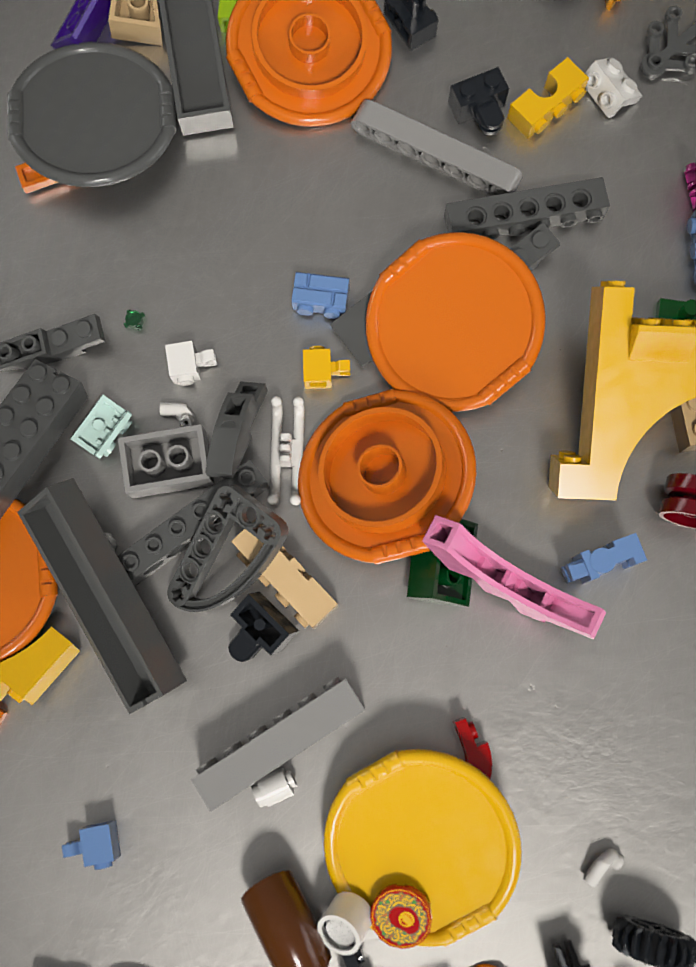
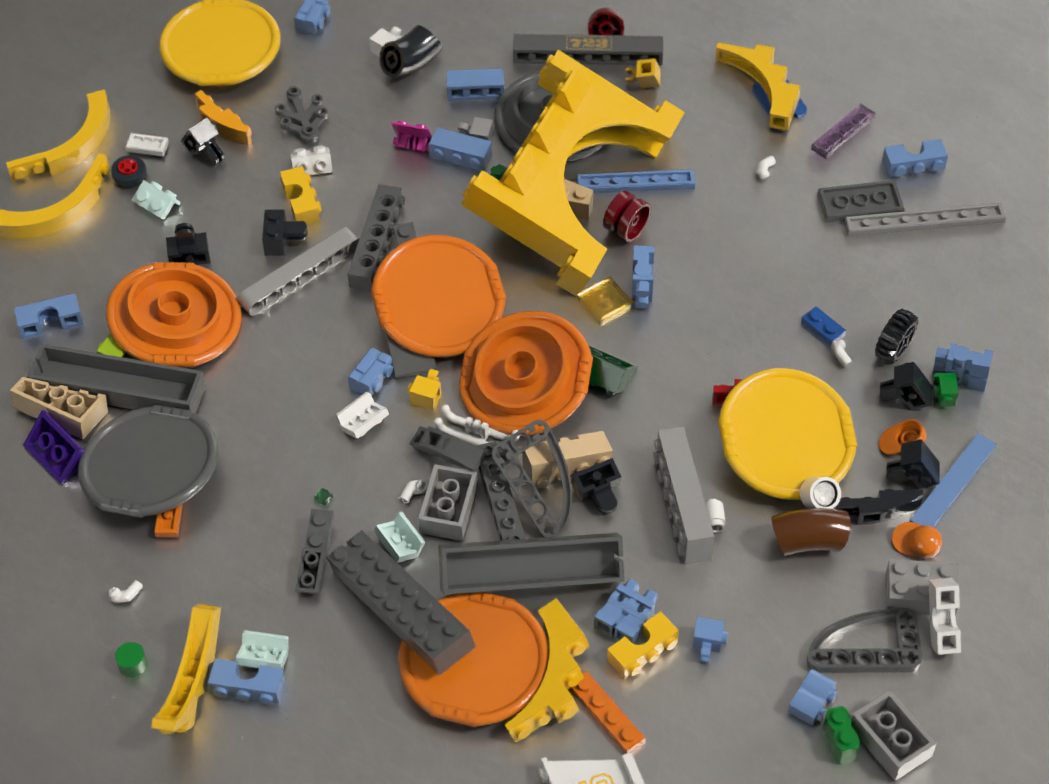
camera: 70 degrees left, 25 degrees down
white brick [165,341,217,386] -> none
tile [370,884,432,949] -> none
bright pink arch [422,515,606,639] -> none
none -> white bracket [336,392,389,439]
none -> clear yellow tile [577,276,634,326]
none -> medium blue hips [594,579,658,644]
none -> yellow arch [607,611,679,680]
none -> blue plate [801,306,846,346]

